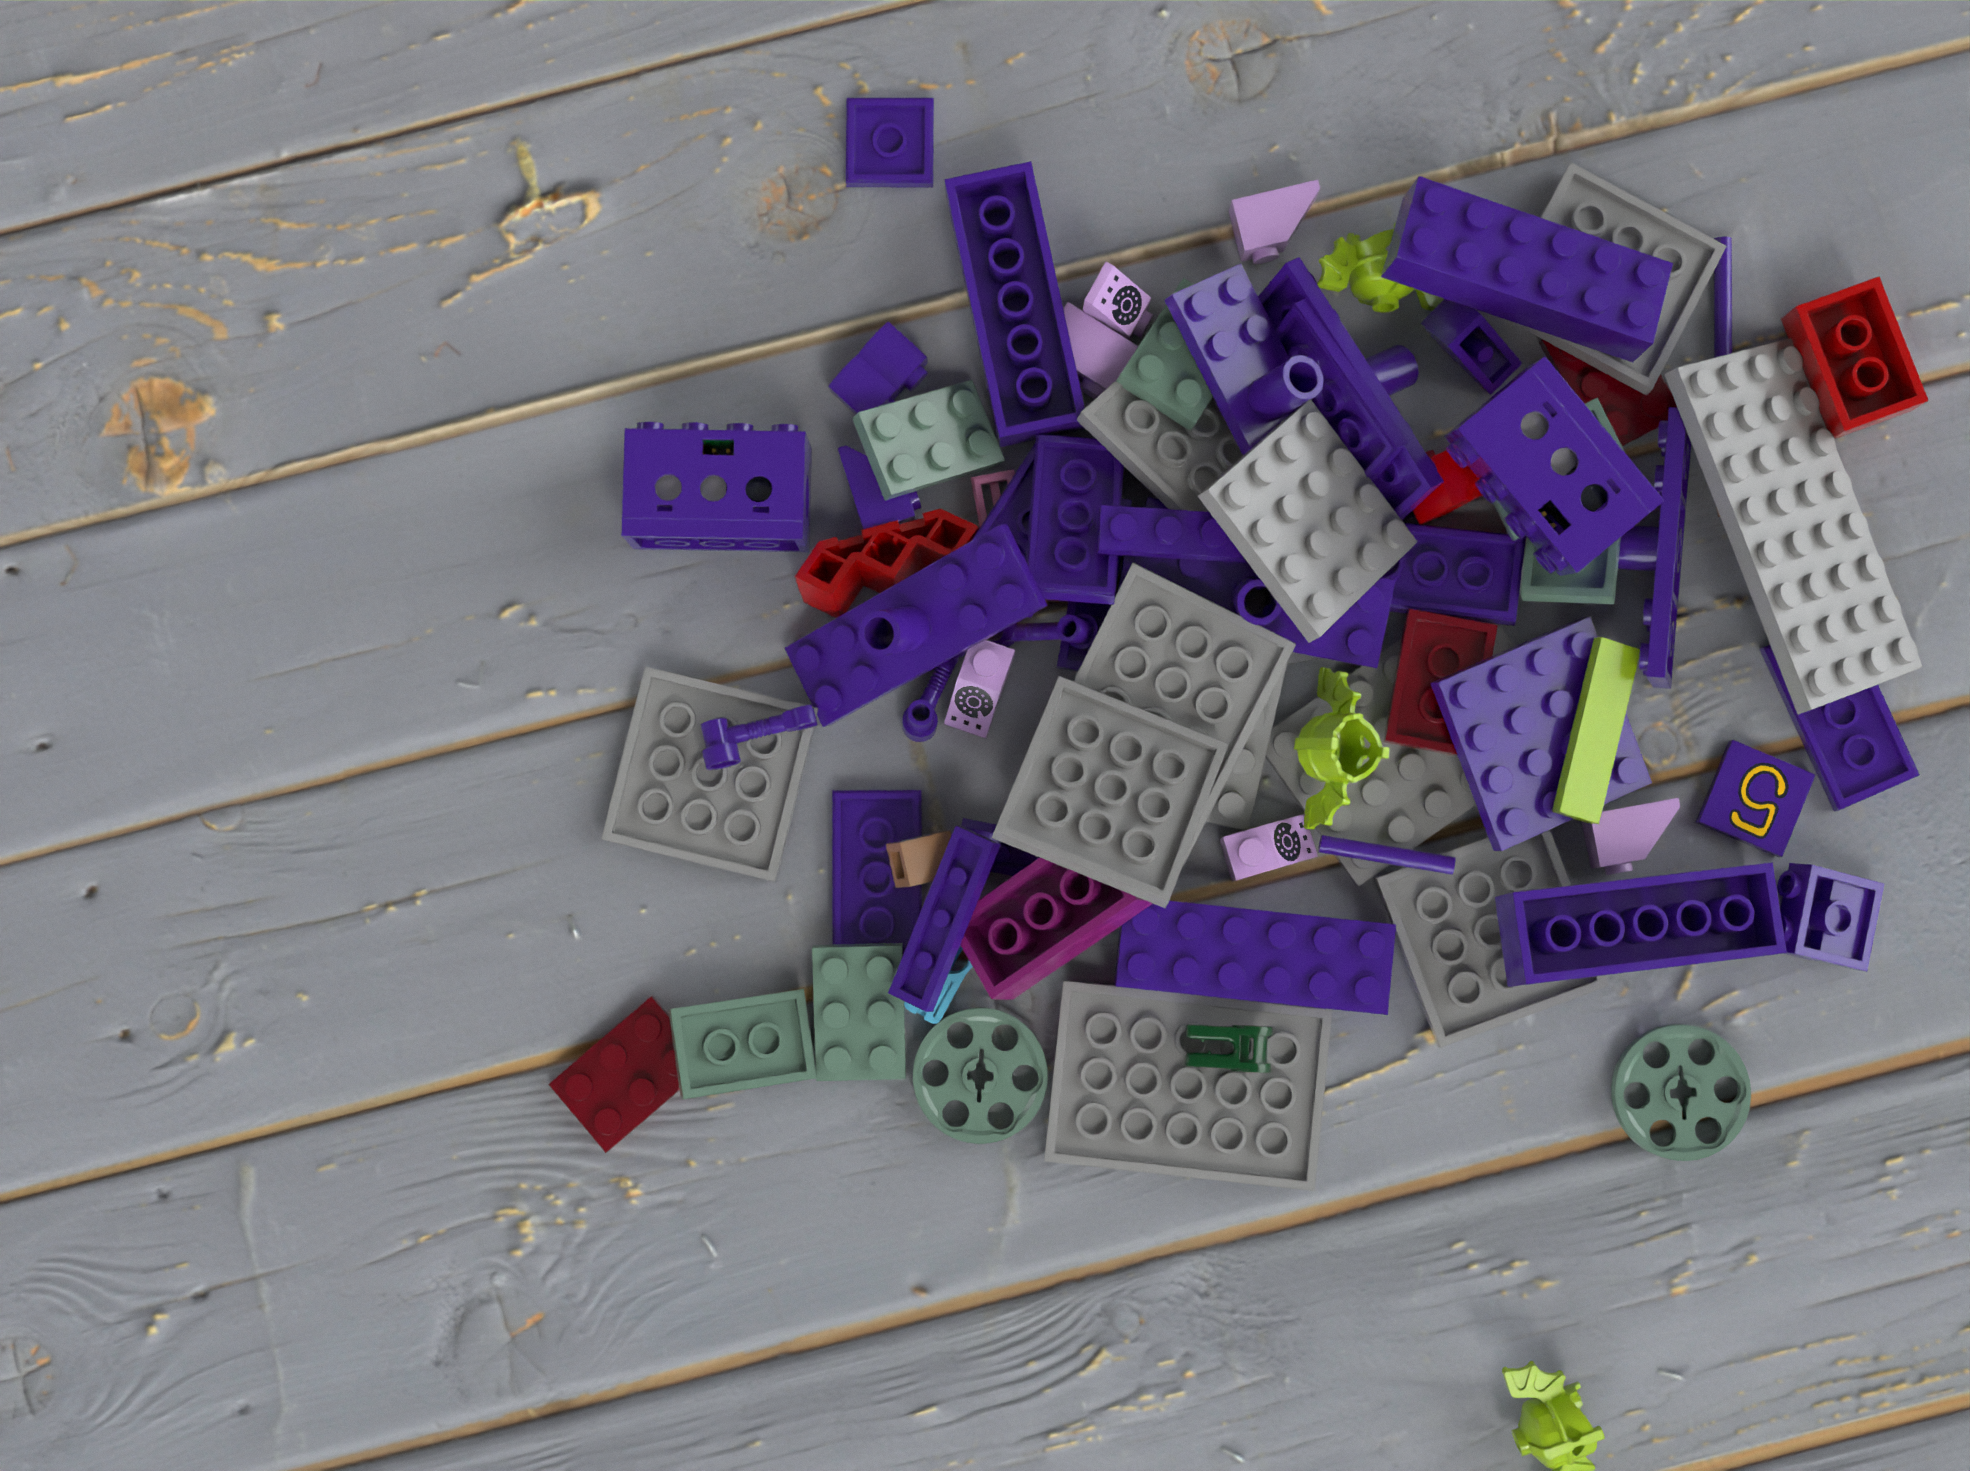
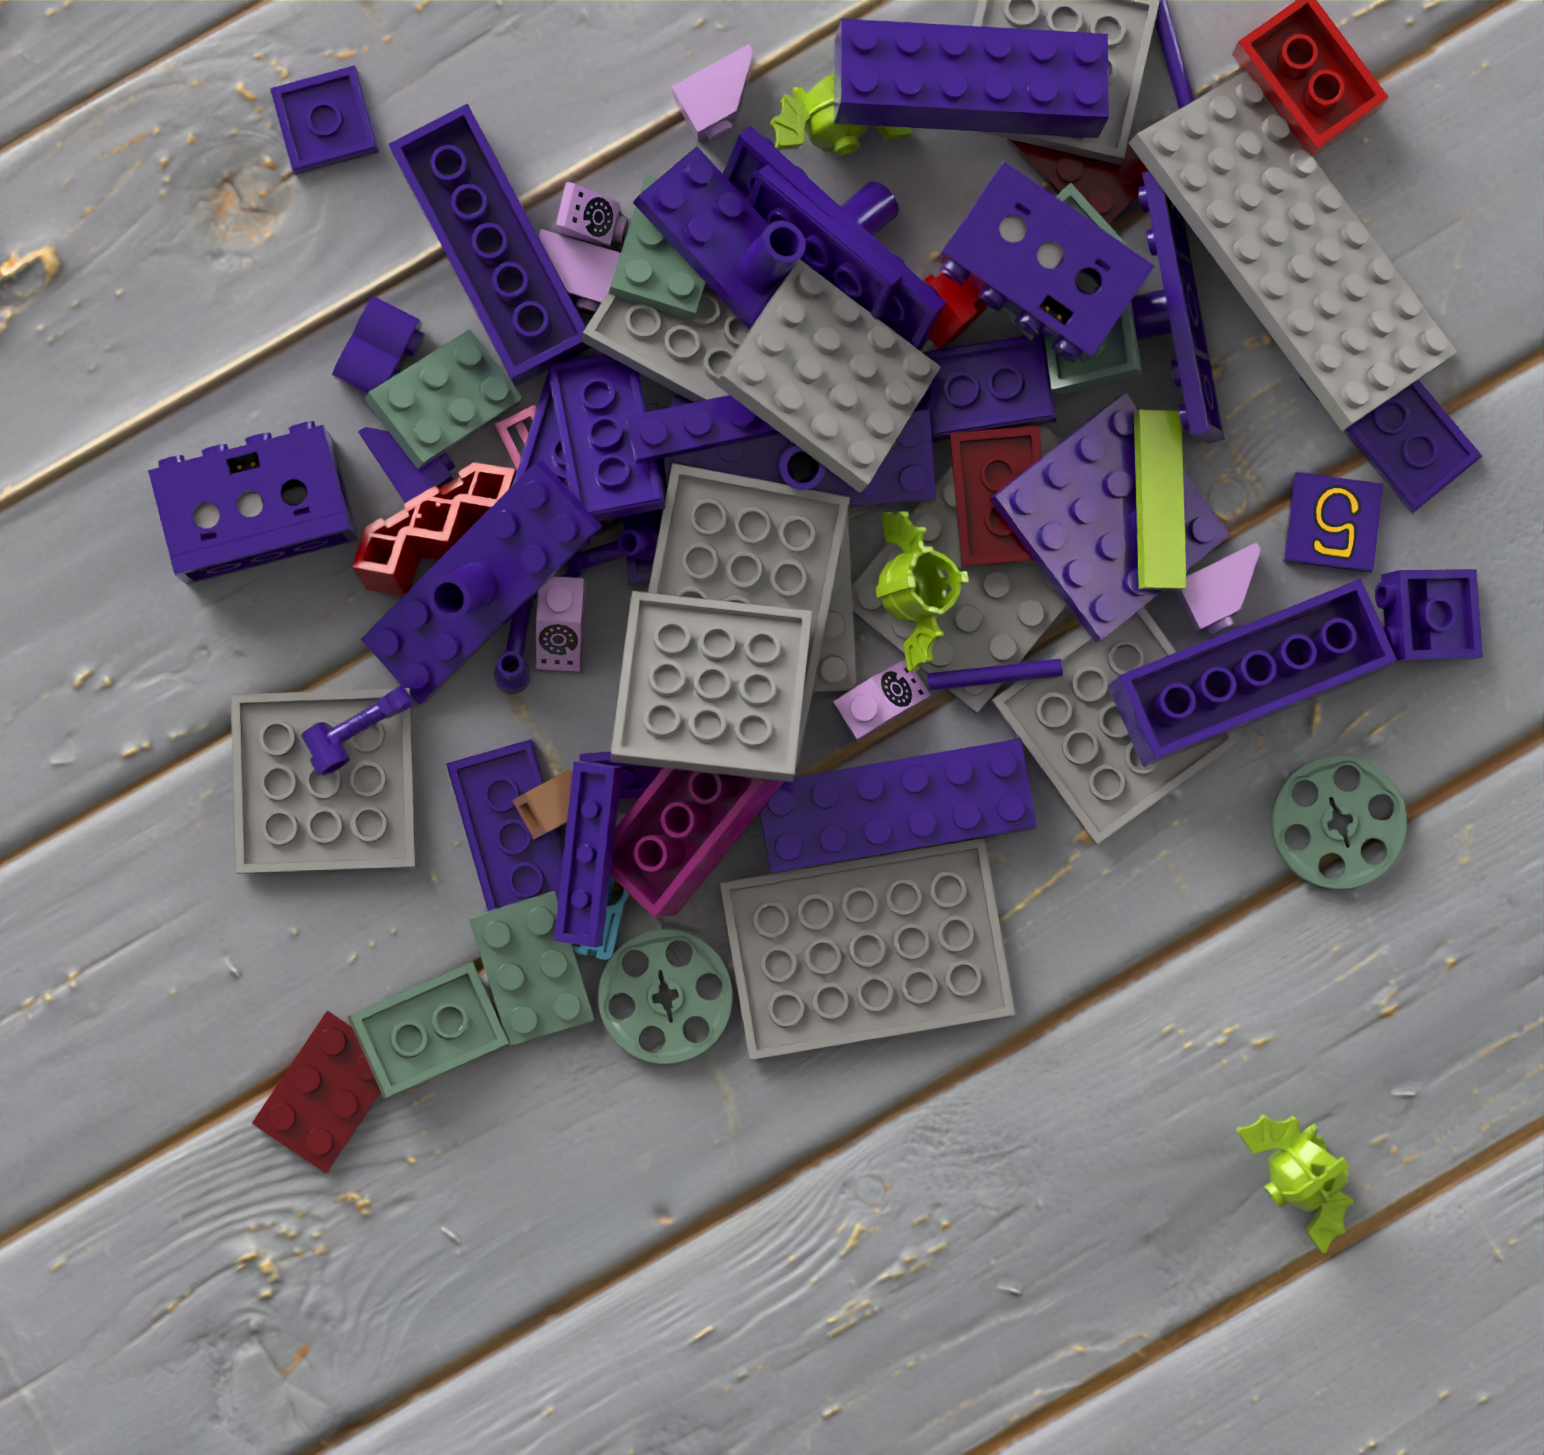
camera: 25 degrees left, 0 degrees up
dark green piece [1184,1024,1273,1073] -> none
dark purple slope [1420,299,1522,395] -> none

